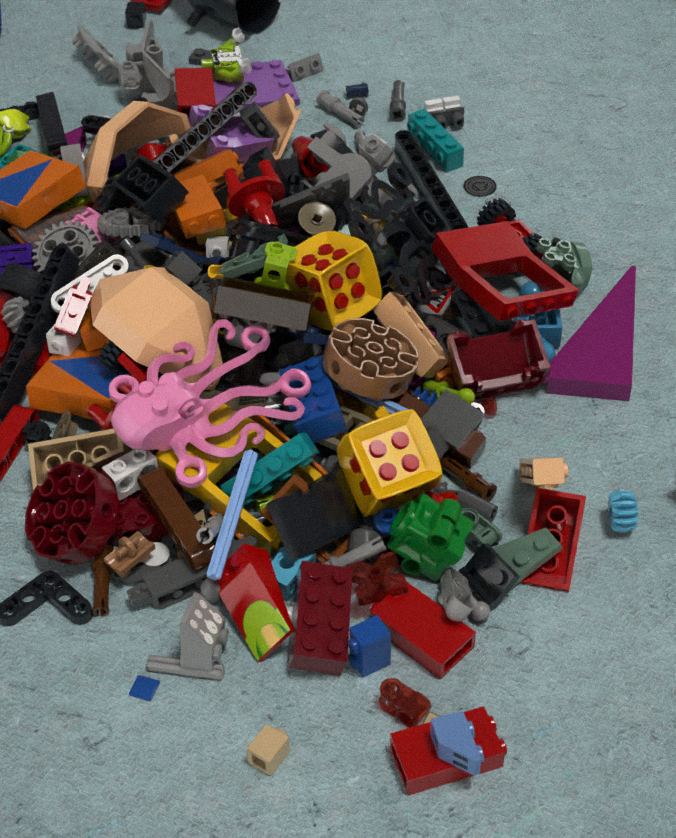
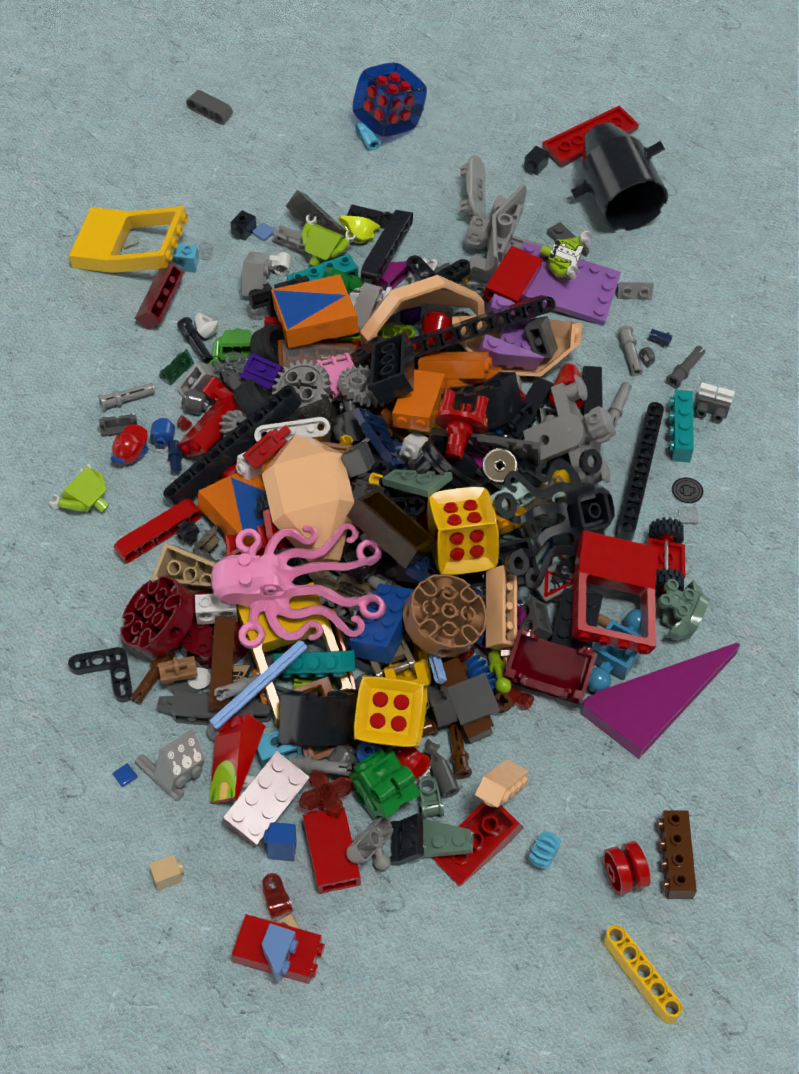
camera: 30 degrees right, 10 degrees up
lime piece [254,241,298,291] -> none

